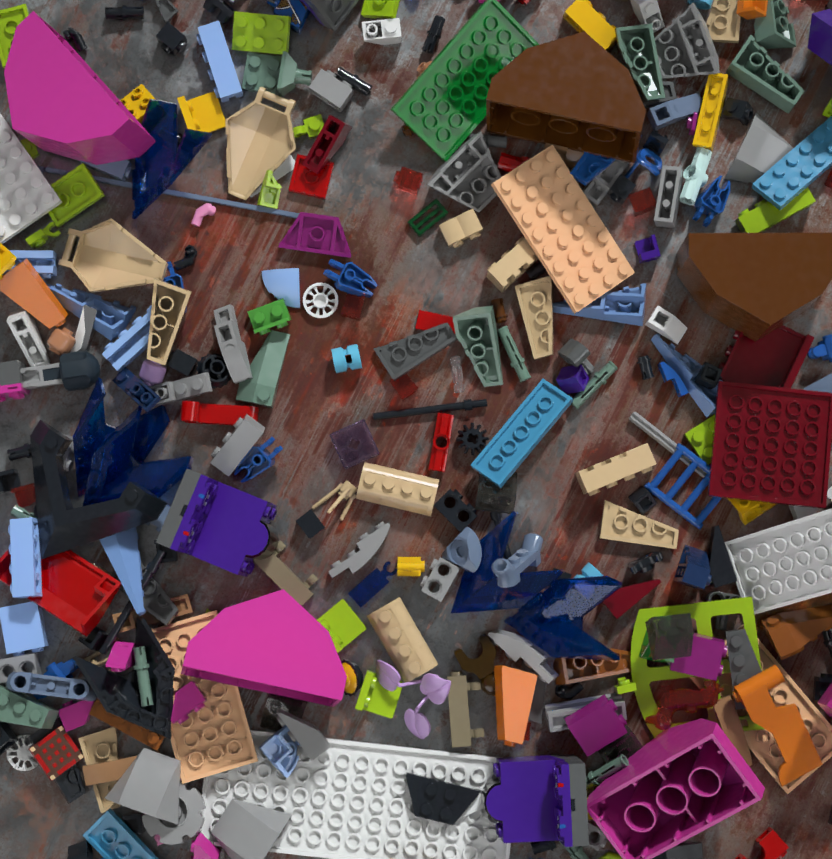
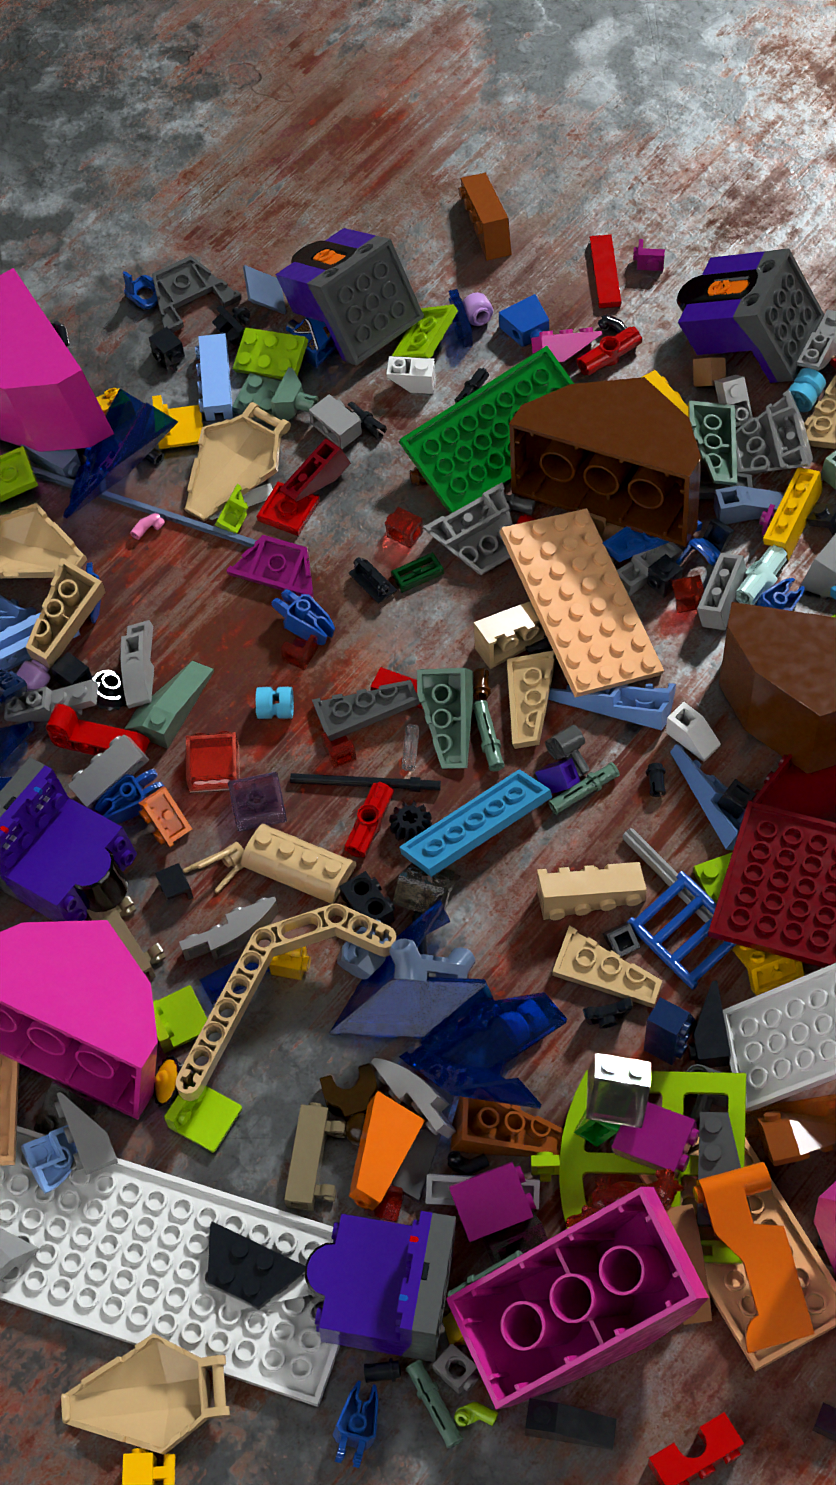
camera: 20 degrees right, 25 degrees down
black pin [105,5,144,21] -> none
black arm [174,245,197,271] -> none
bright green bracket [247,298,292,335] -> none
light blue brick [262,268,300,308] -> none
lime plate [293,114,324,139] -> none
white wheel [303,283,338,318] -> none
tan container [367,597,438,683] -> none
lavender plant [376,660,451,740] -> none
light grey brick [420,557,460,602] -> none
tan brick [439,209,483,248] -> none
dark red slope [600,579,661,619] -> none
dark purple panel [634,234,661,264] -> none
blue slope [658,361,688,398] -> none
none -> orange bracket [138,786,192,848]
none -> tan beam [176,903,396,1101]
none -> clear red piece [186,731,240,793]
none -> black hinge [348,557,397,604]

